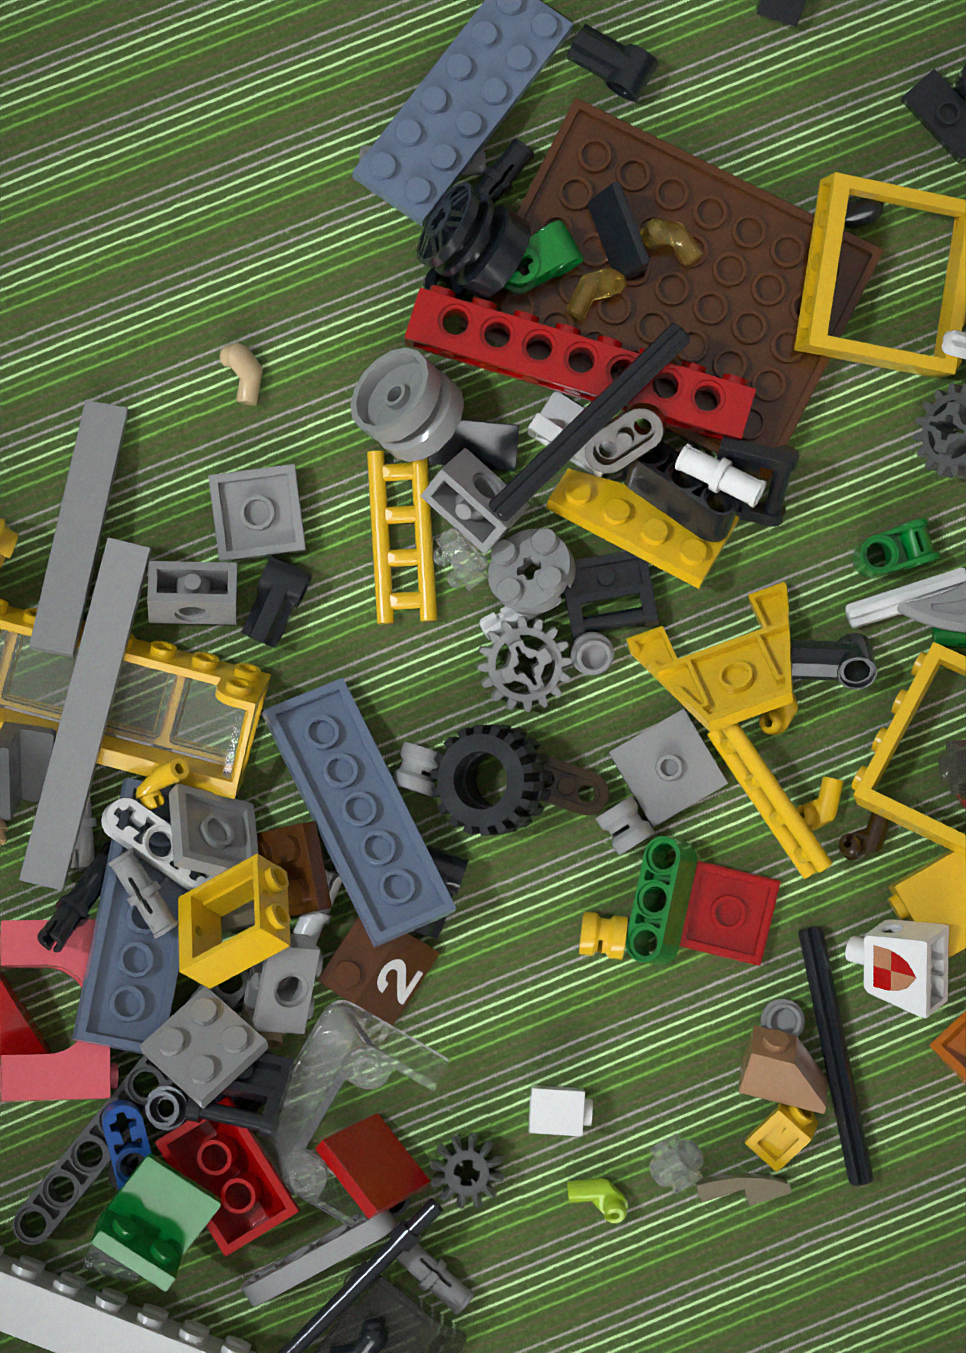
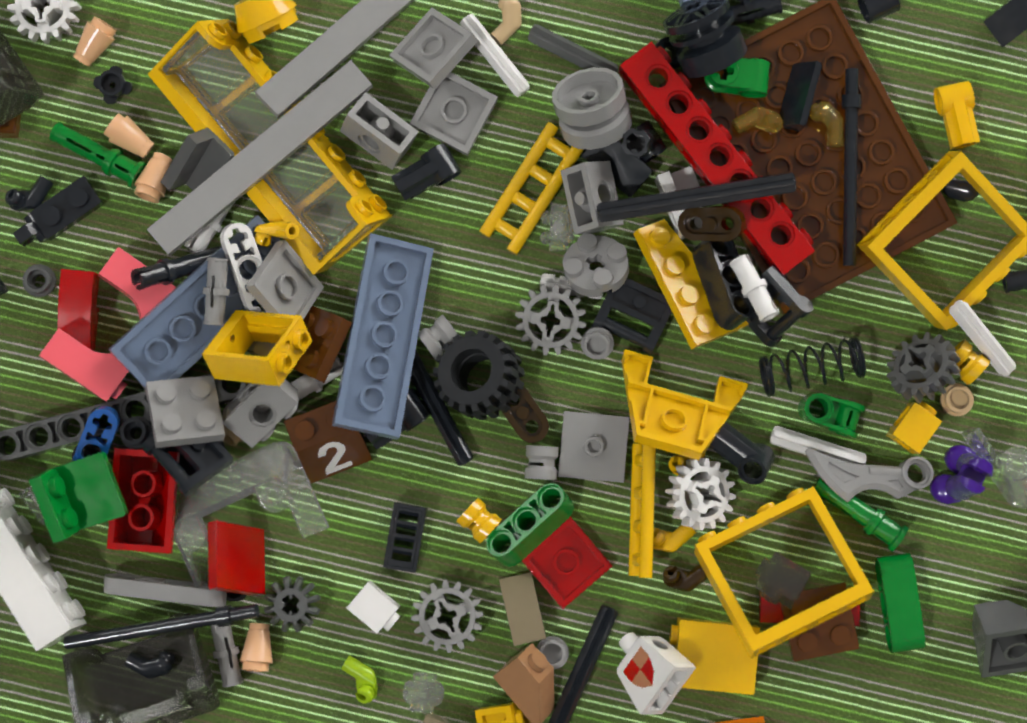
camera: 40 degrees right, 0 degrees up
none -> light nougat cone [240,623,273,672]
none -> black slope [383,502,428,573]
none -> light grey plate [389,8,478,89]
none -> black axle [411,350,473,466]
none -> light grey gear [411,579,484,653]
none -> white axle [460,14,530,97]
none -> dark tan slope [499,572,546,646]
none -> dark grey axle [528,24,618,72]
none -> black piece [621,120,667,163]
none -> white gear [665,458,736,530]
none -> black piece [759,336,866,397]
none -> black bar [841,68,862,266]
none -> yellow piece [934,81,980,150]

